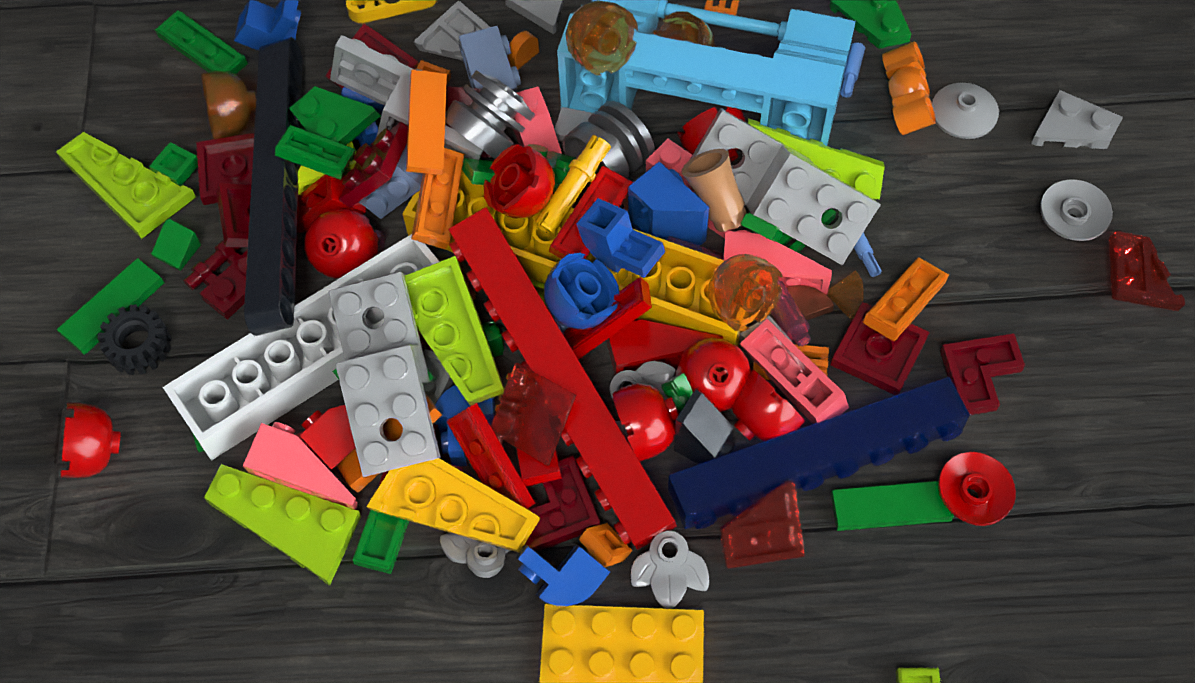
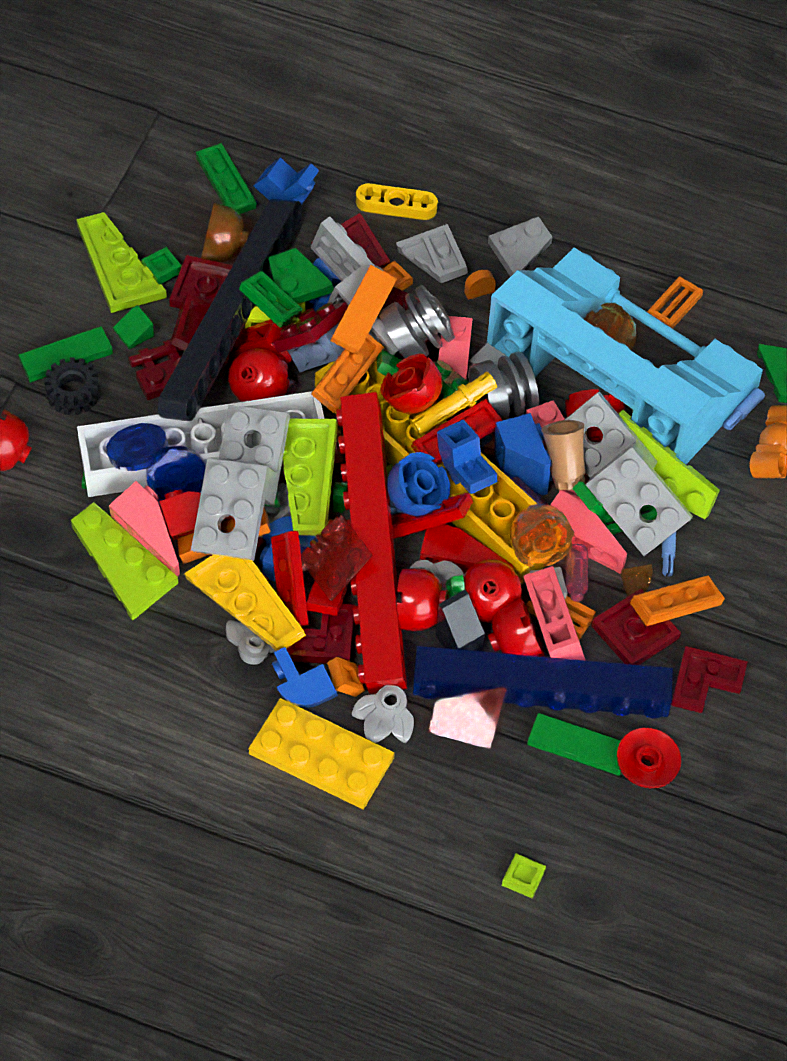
camera: 20 degrees right, 5 degrees down
green tile [352,510,409,574] -> none
sand blue brick [459,26,521,92] -> none
clear orange cylinder [566,0,638,75] -> none
copper tile [785,285,834,323] -> none
none -> clear blue tile [106,423,169,471]
none -> clear blue tile [146,446,206,501]

